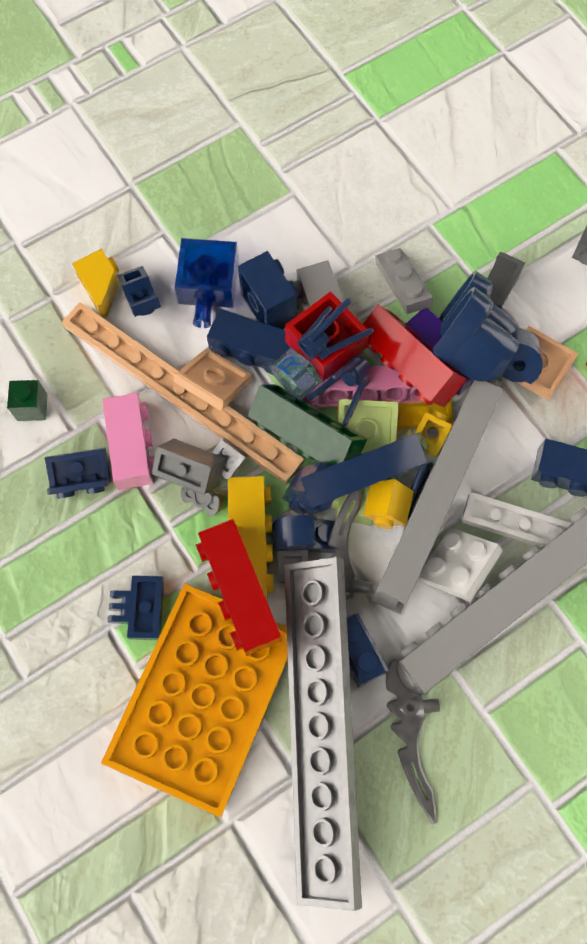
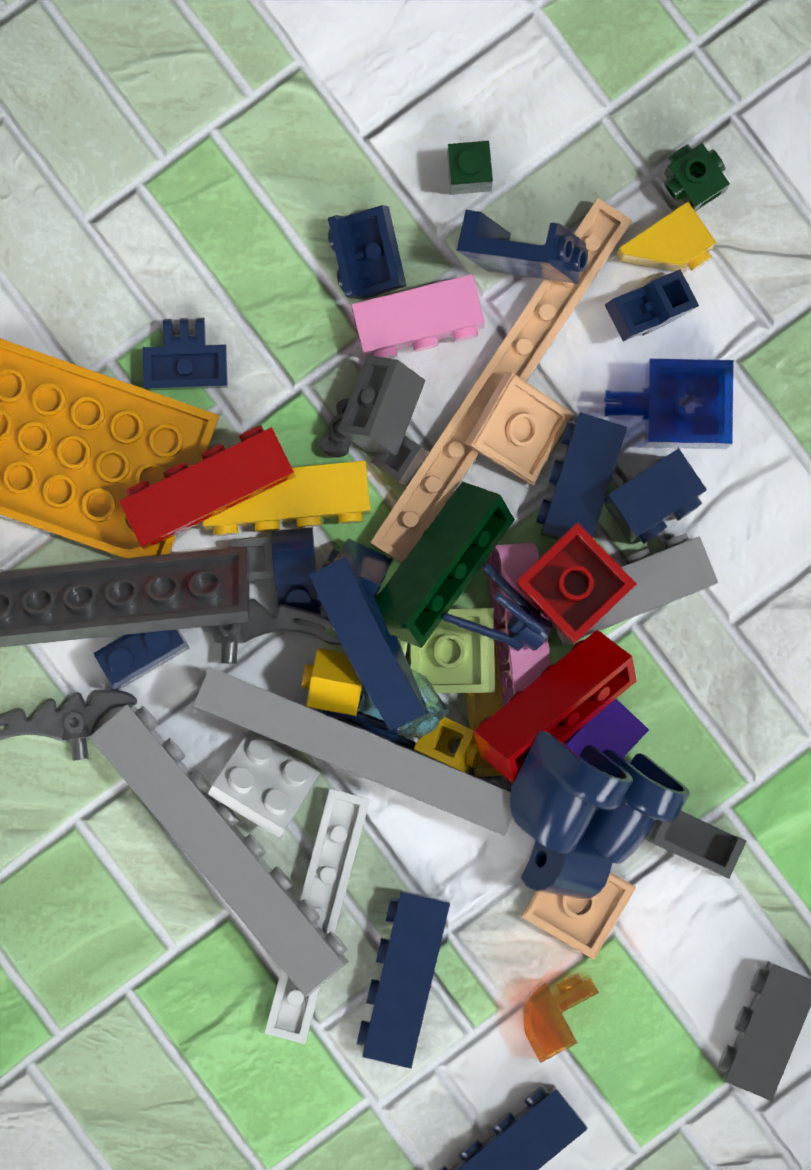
camera: 85 degrees right, 15 degrees up
clear light blue brick [269,348,322,401] -> none
dark blue plant [297,298,374,360] -> none
light grey plate [375,248,433,314] -> none
none -> dark blue panel [457,210,588,284]
none -> dark green brick [663,143,730,212]

